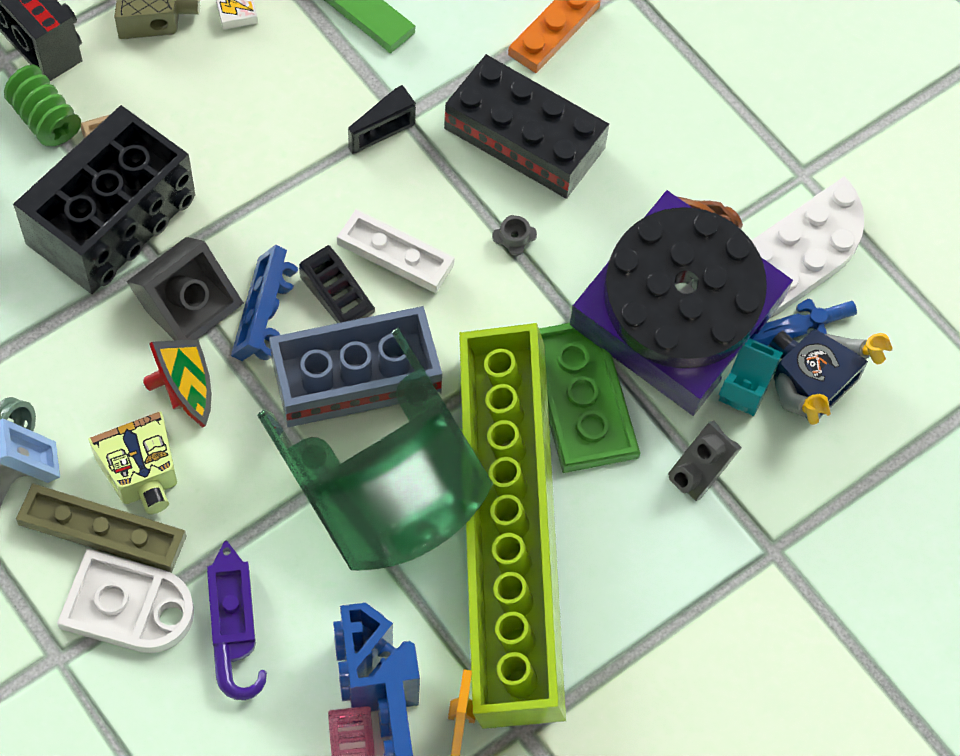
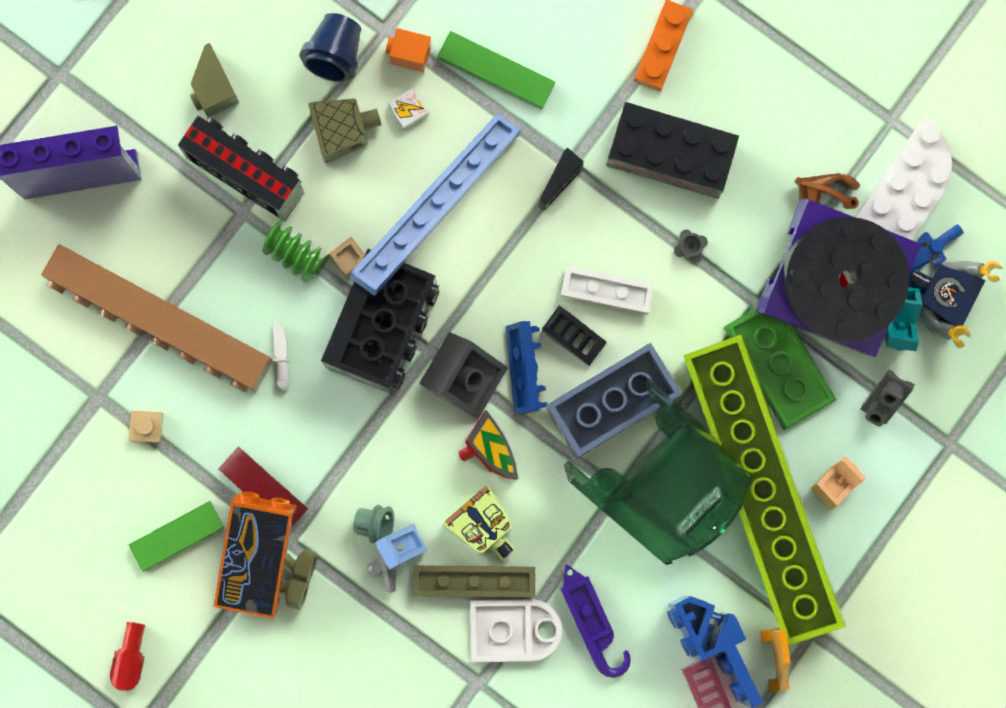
camera: 20 degrees left, 20 degrees up
none -> plate [350,113,521,296]
none -> light nougat bracket [811,457,866,510]

